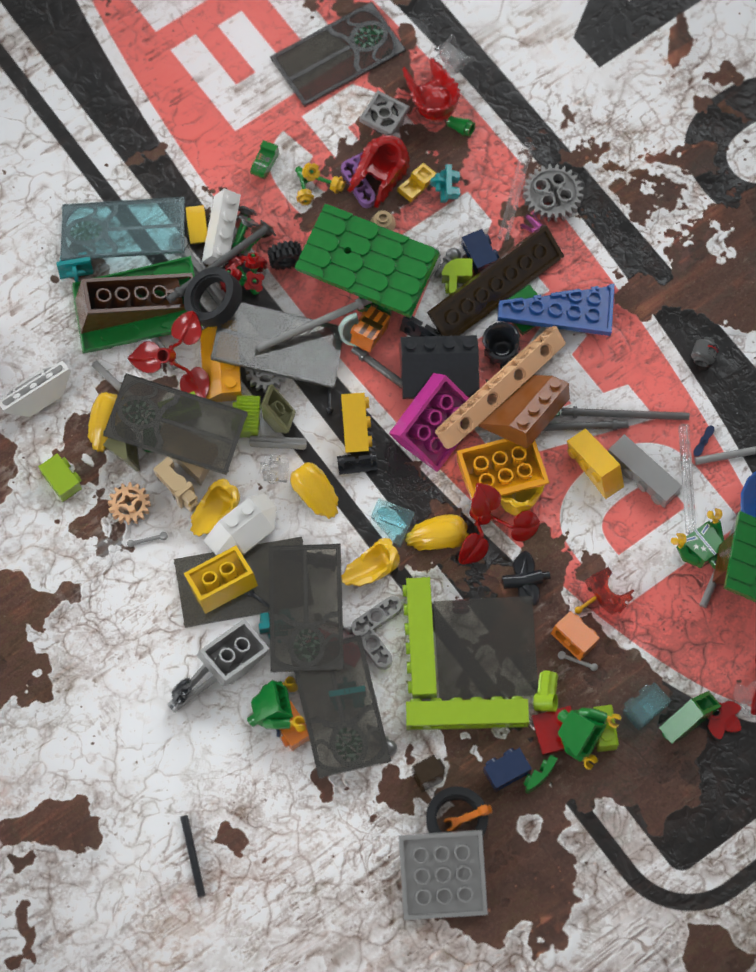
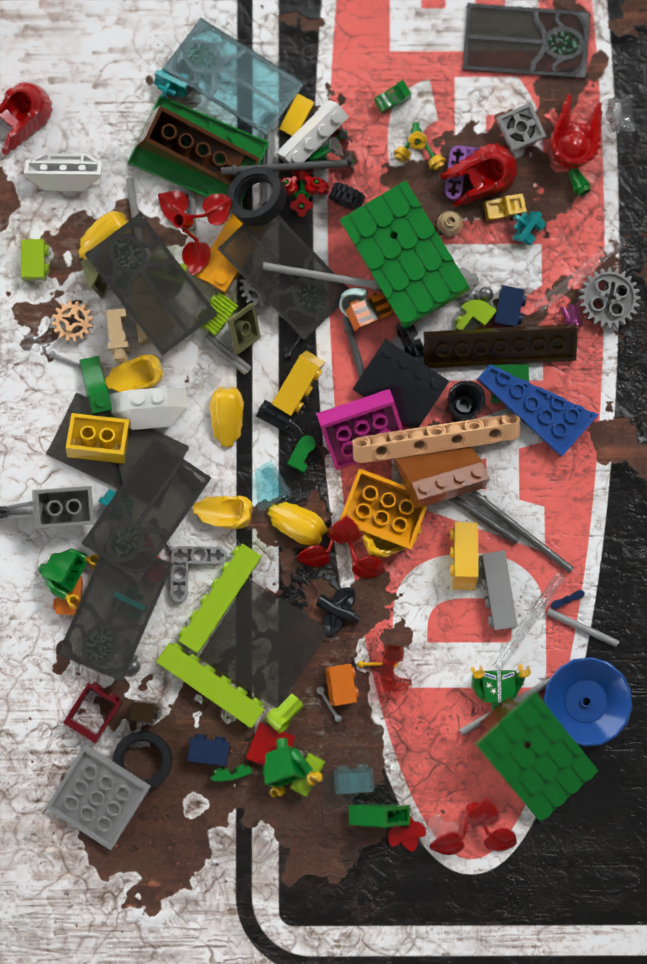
camera: 30 degrees right, 15 degrees up
orange piece [444,805,492,832] -> none
dark grey head [691,337,719,367] -> none
none -> dark red window [63,682,122,744]
none -> green slope [79,356,112,415]
none -> green leg [287,435,316,474]

